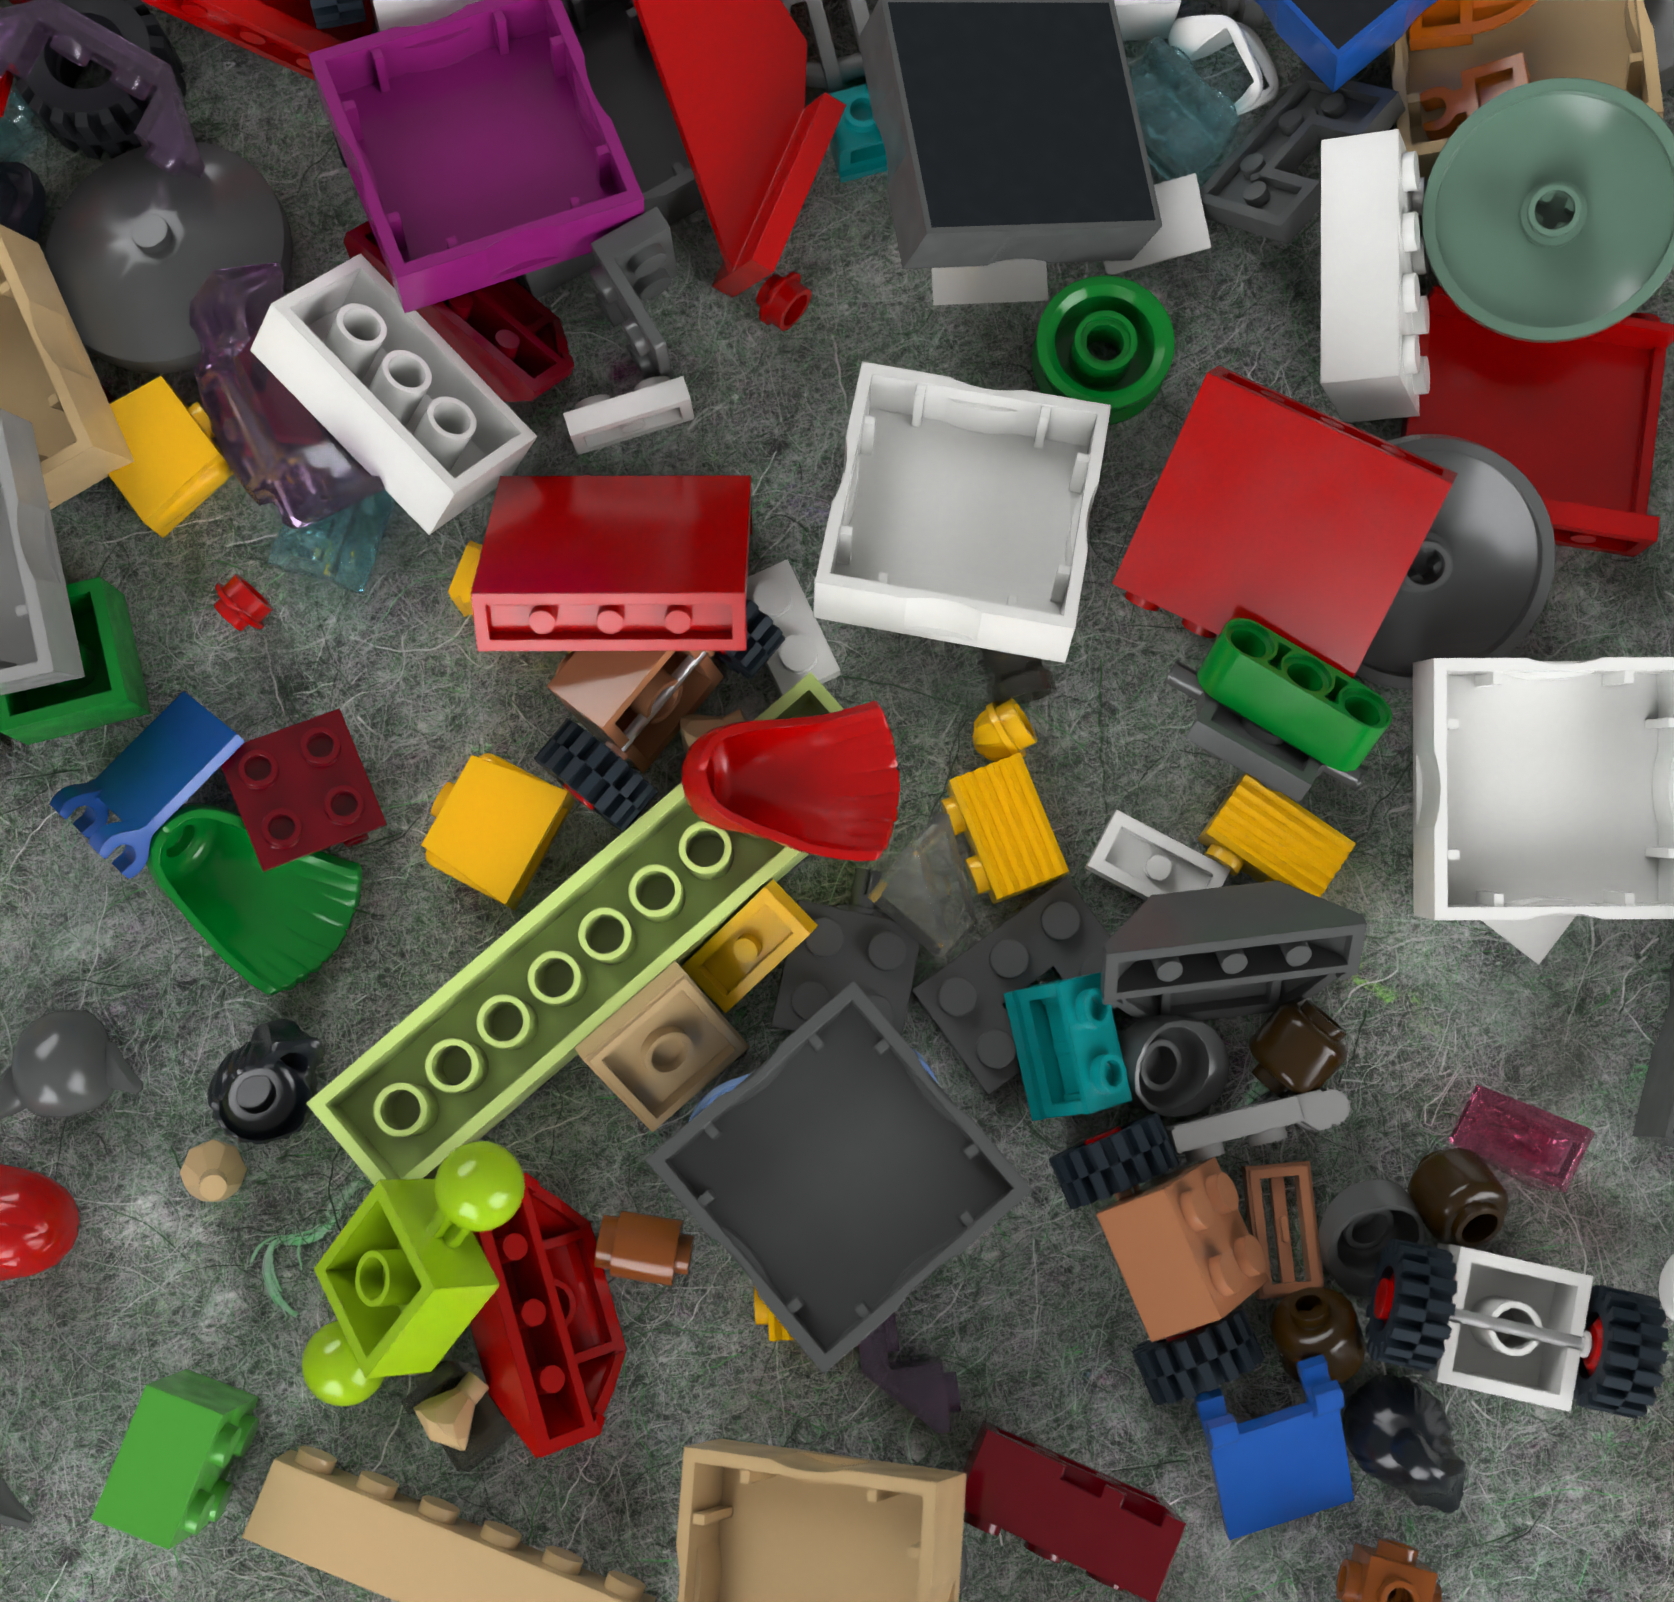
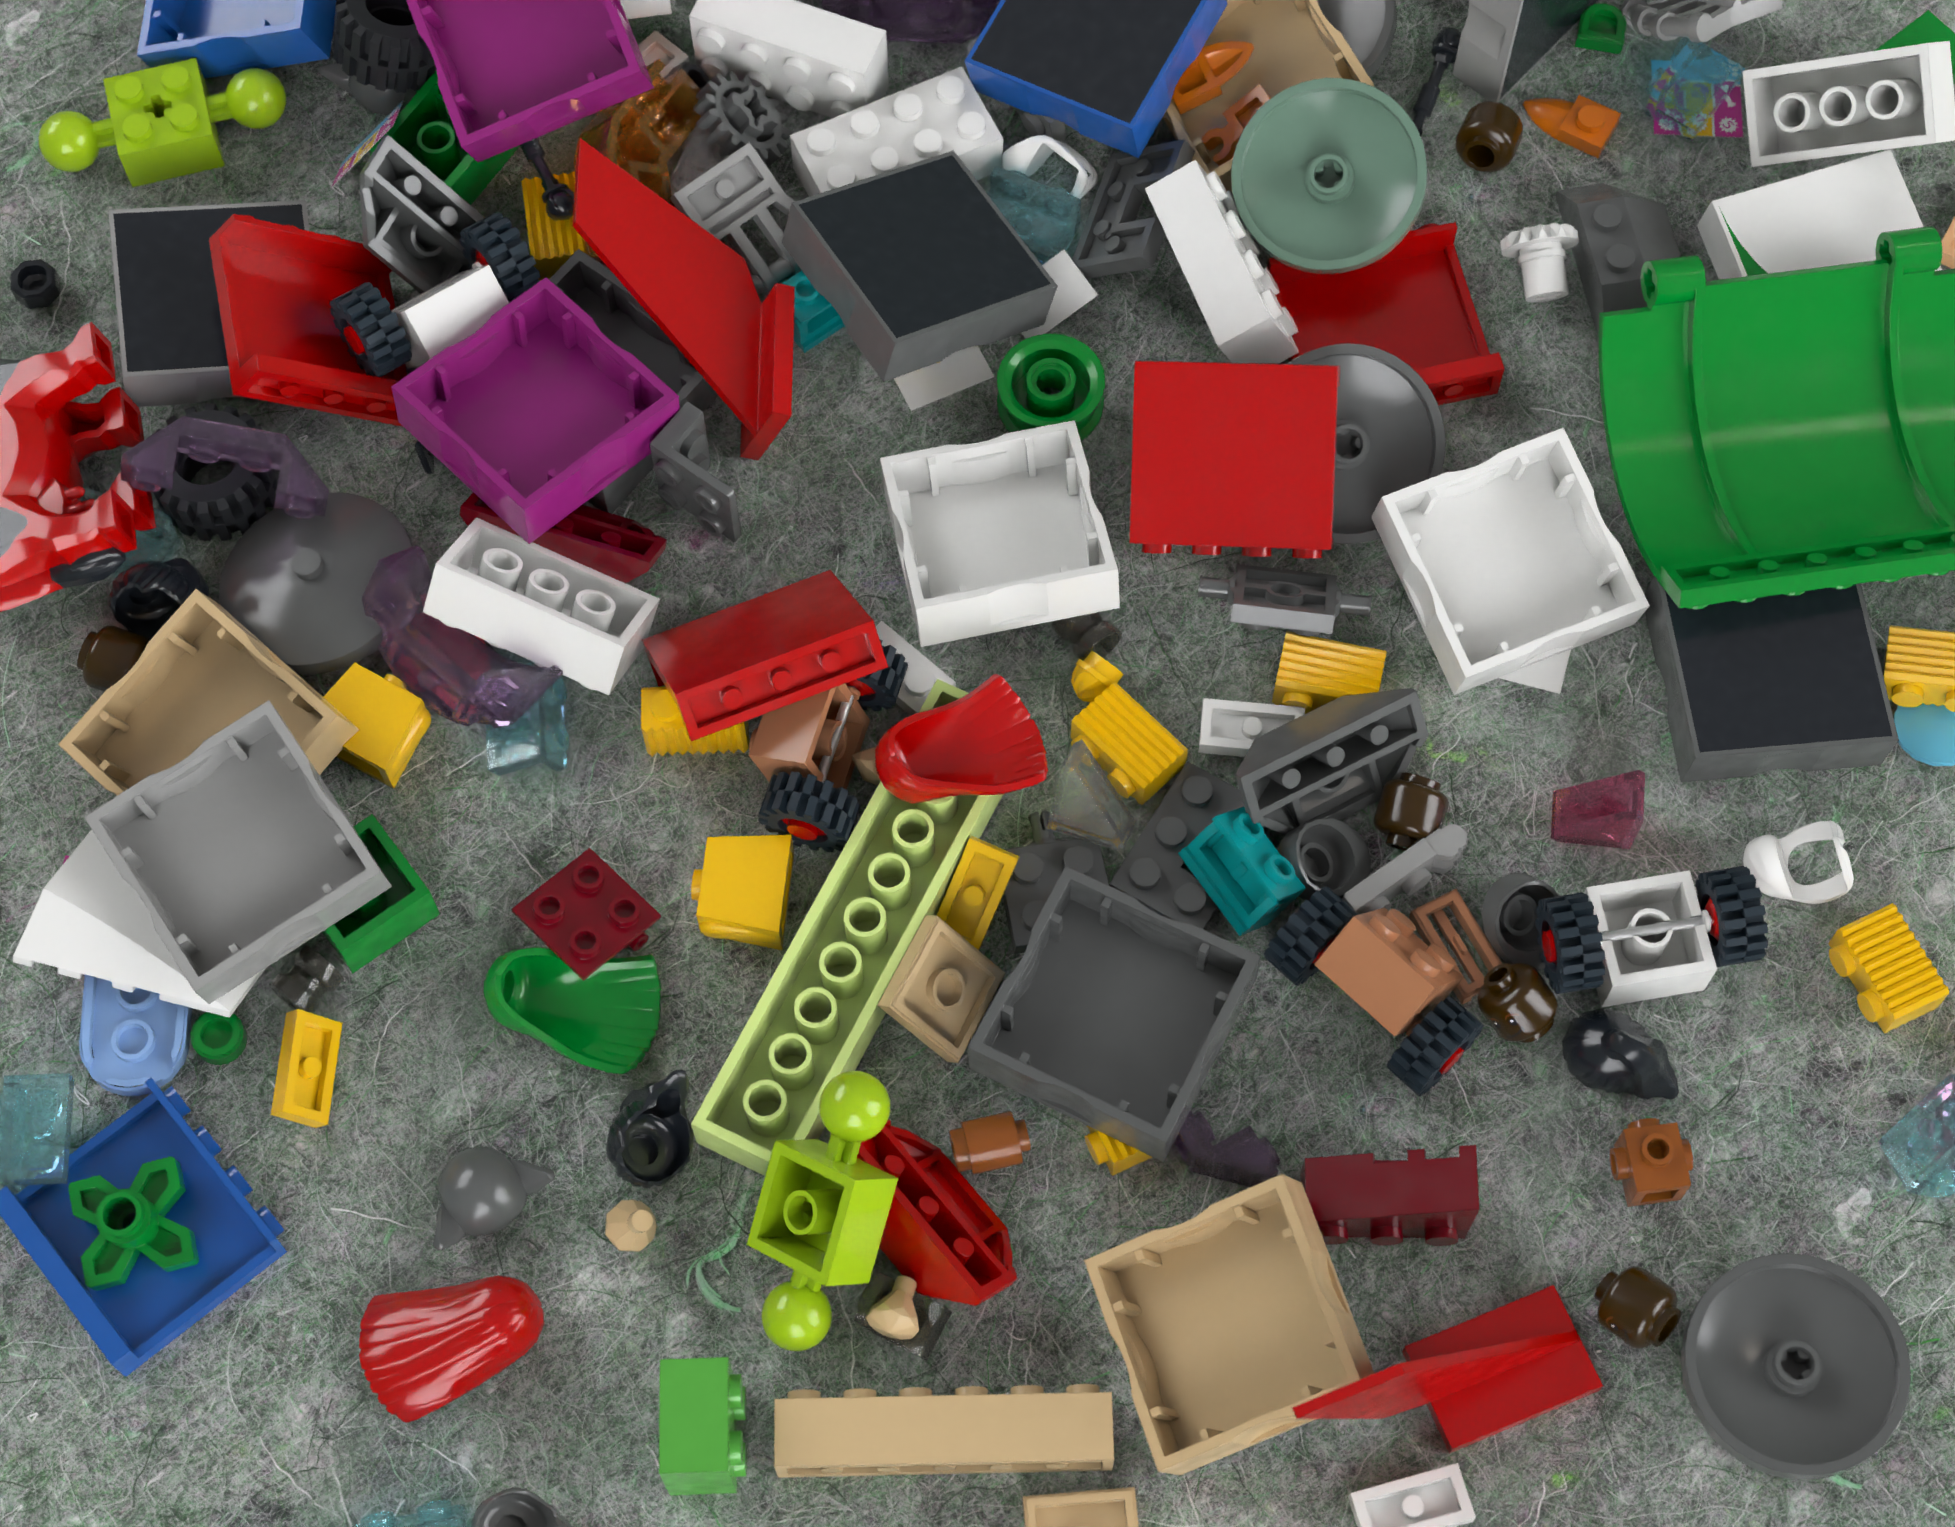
camera: 20 degrees left, 15 degrees down
blue flag [50,691,245,879] -> none
red plate [213,574,273,632] -> none
white plate [563,376,694,455] -> none
red plate [756,271,812,331] -> none
blue flag [1194,1354,1354,1540] -> none
green beam [1196,618,1393,772] -> none
dark brown head [1407,1148,1509,1248] -> none

